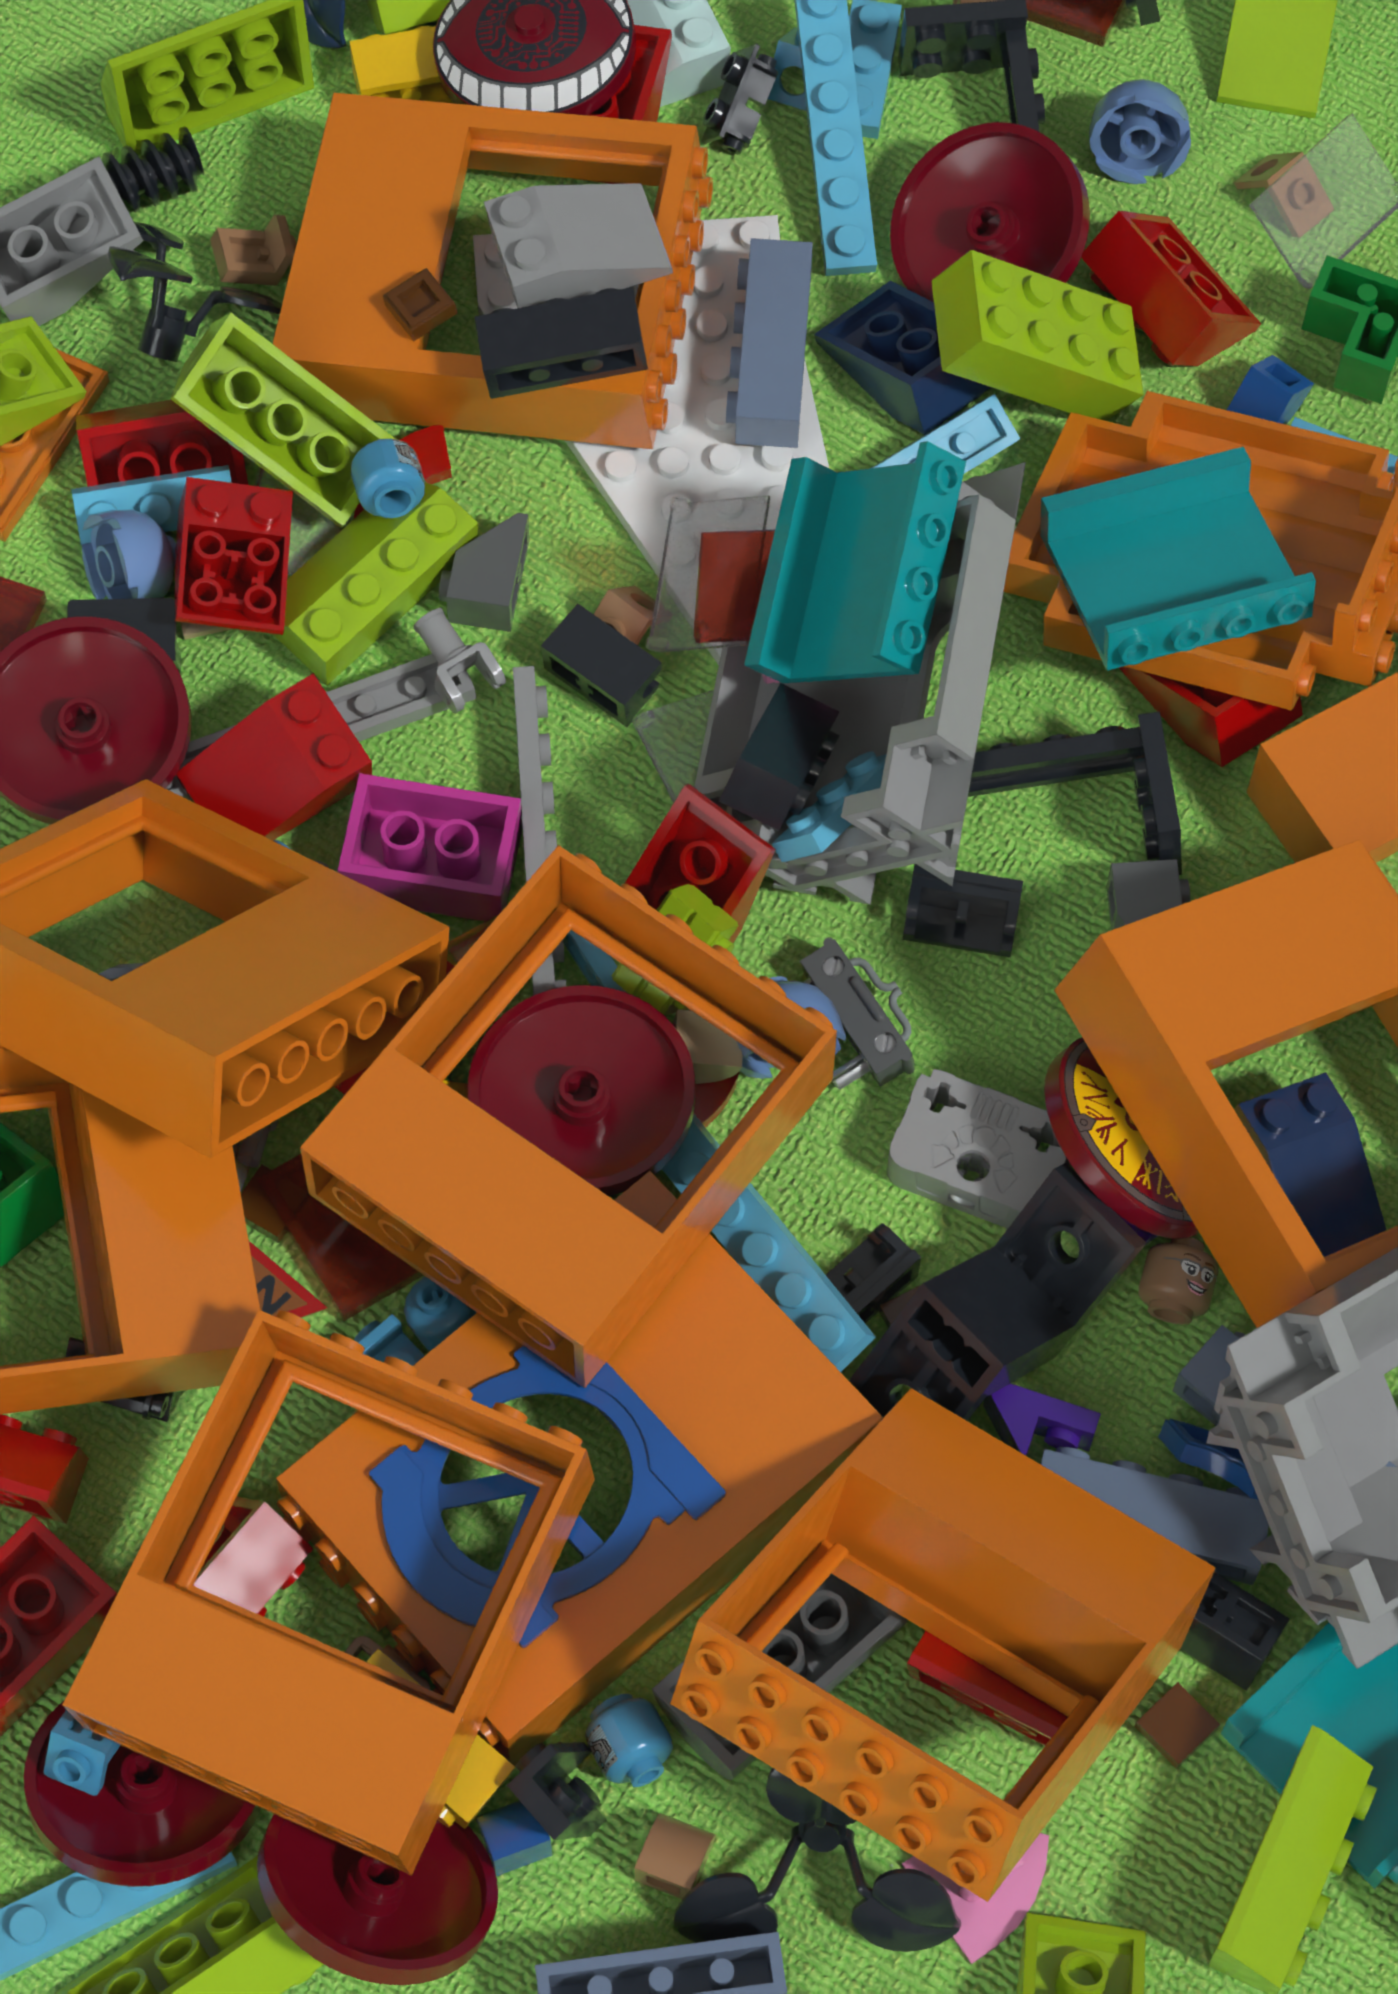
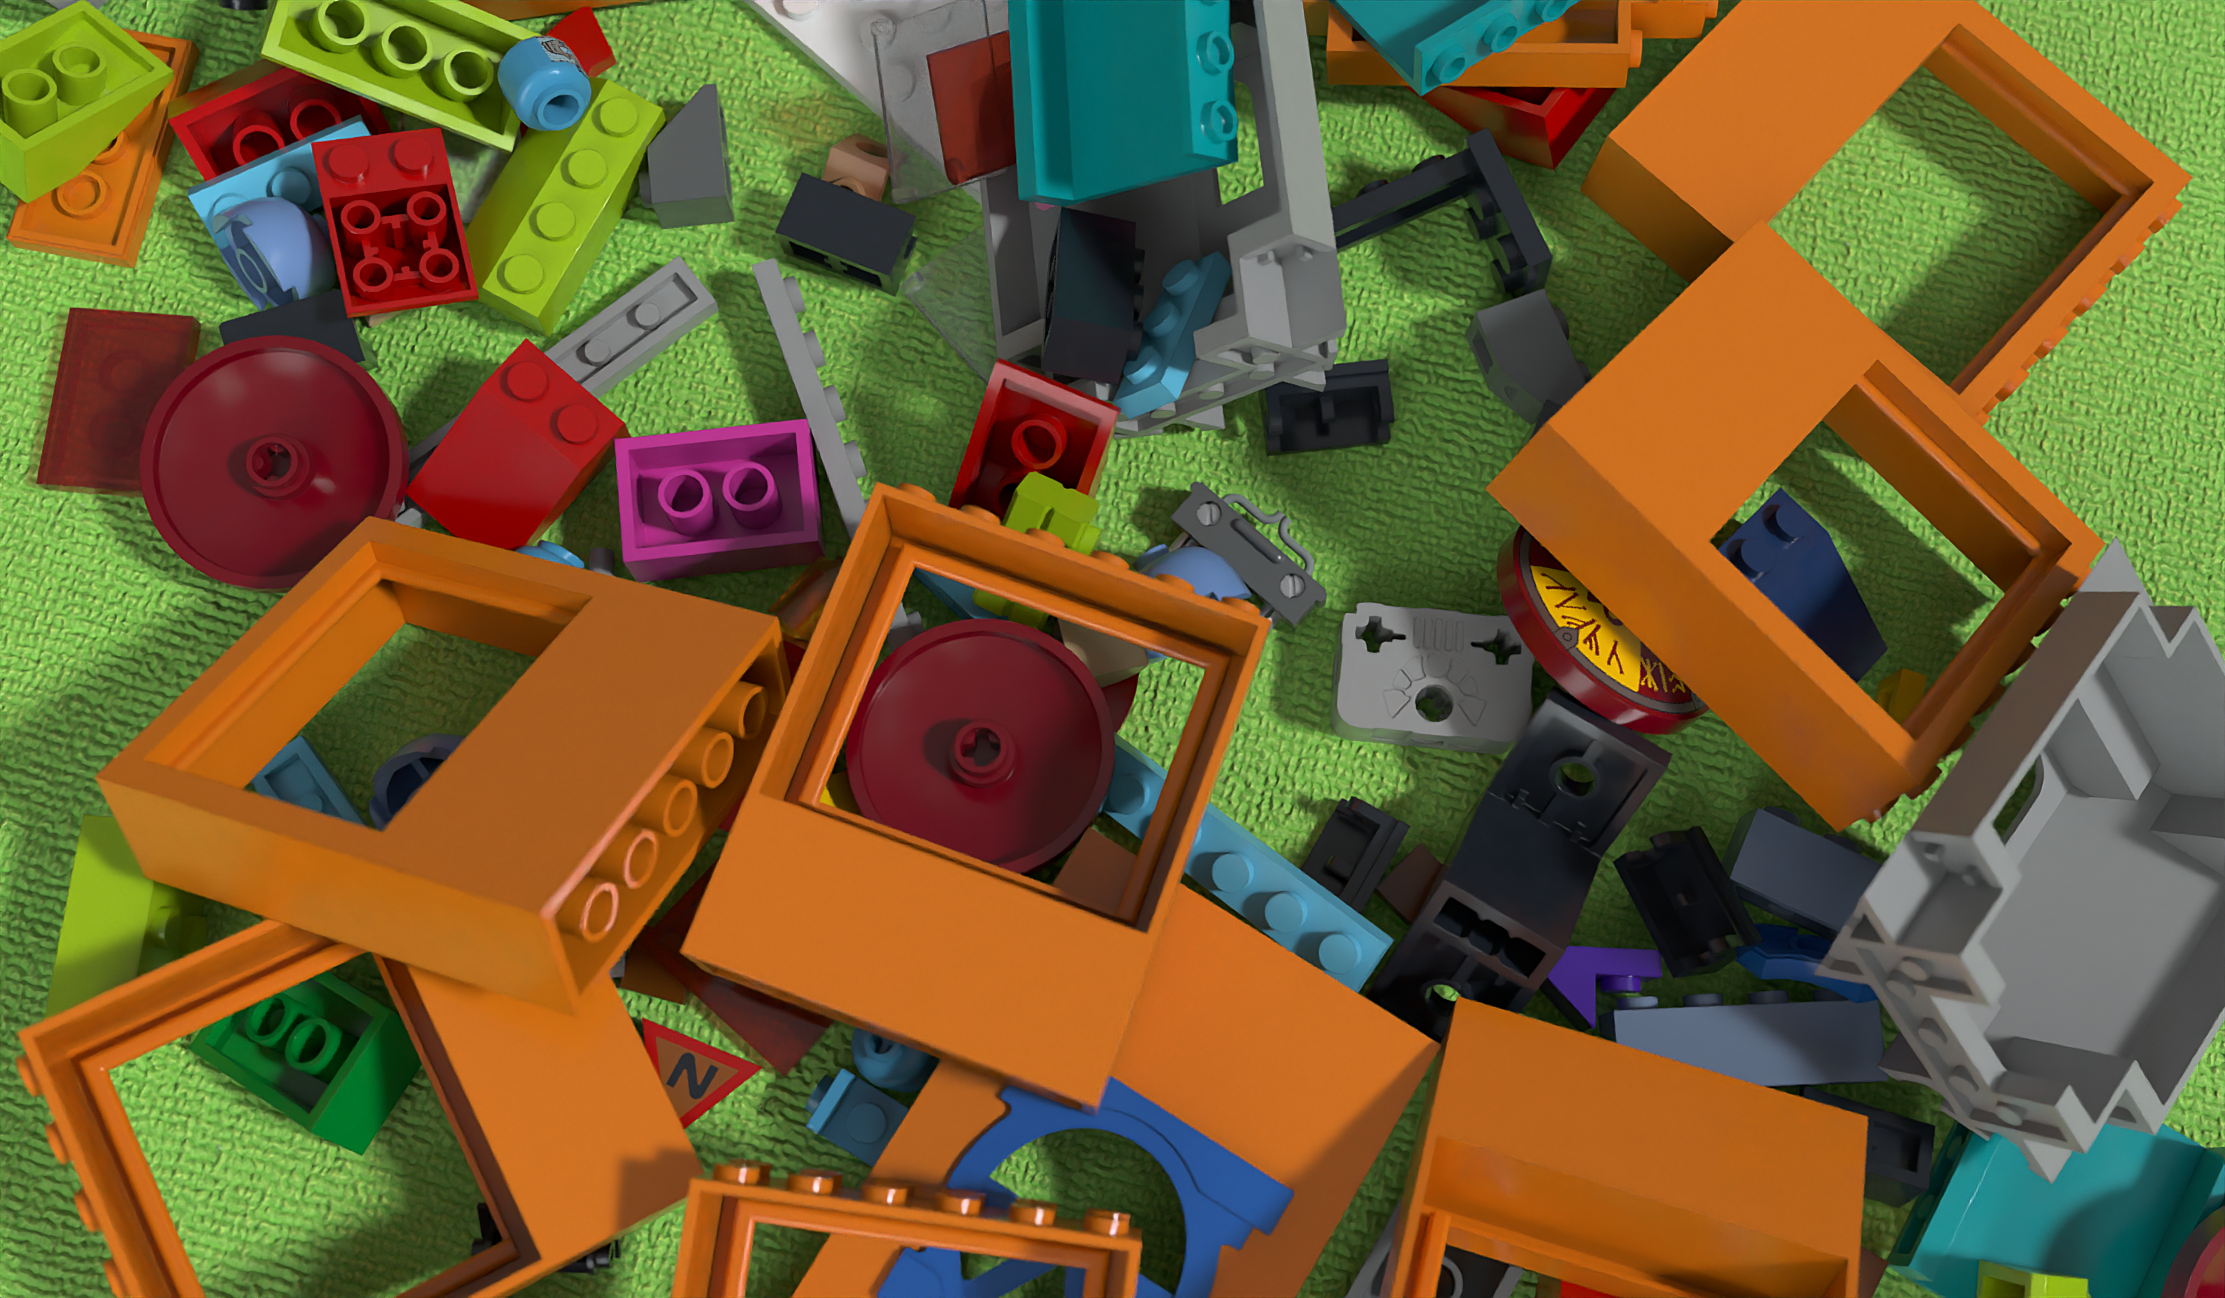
camera: 20 degrees left, 10 degrees up
light grey piece [413,608,506,714] -> none
medium nougat head [1138,1237,1219,1325] -> none
none -> black hinge [1613,826,1764,978]

